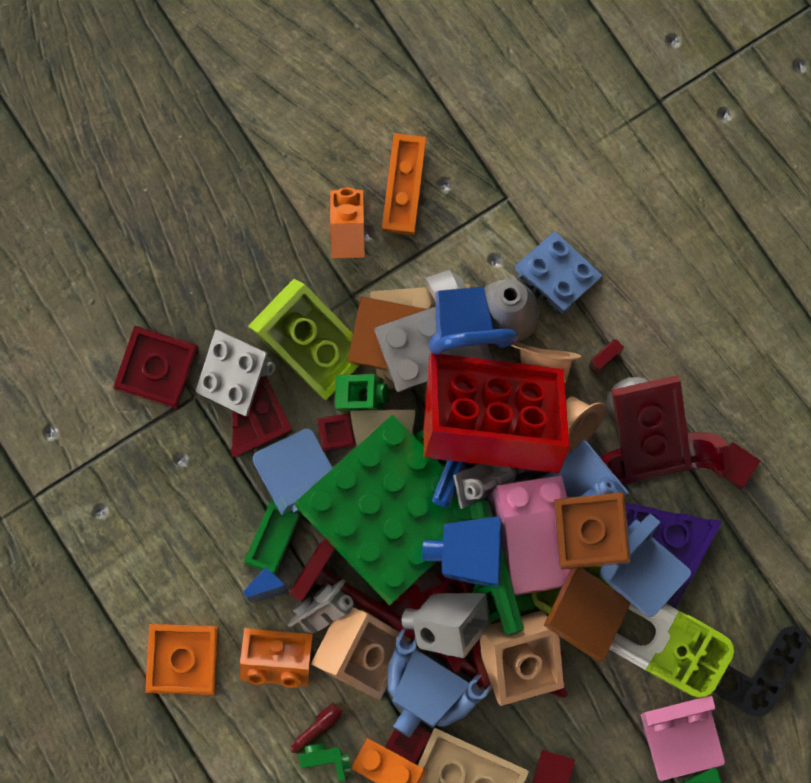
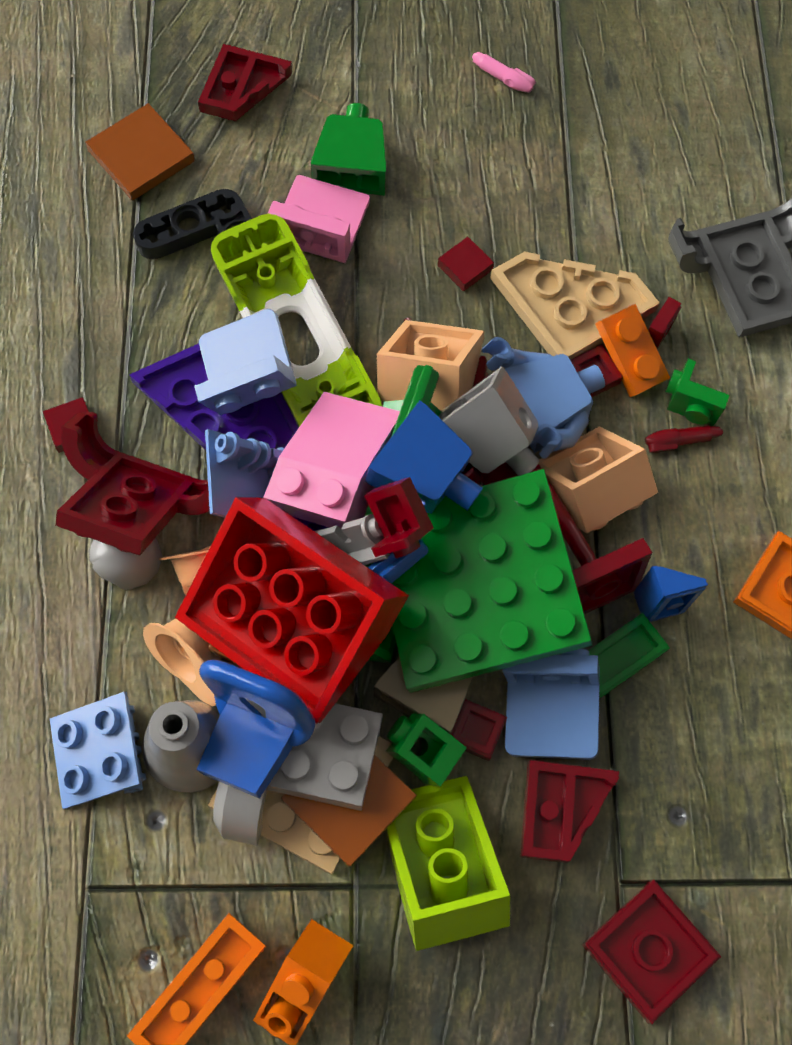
camera: 150 degrees left, 10 degrees down
light grey hinge [195,329,275,416] -> none
orange bracket [240,628,313,688] -> none
light grey hinge [288,579,353,634] -> none
dark orange tile [544,568,630,662] -> none
dark orange tile [554,492,631,570] -> none
dark red tile [589,339,624,375] -> none
none -> dark red bracket [364,477,434,558]

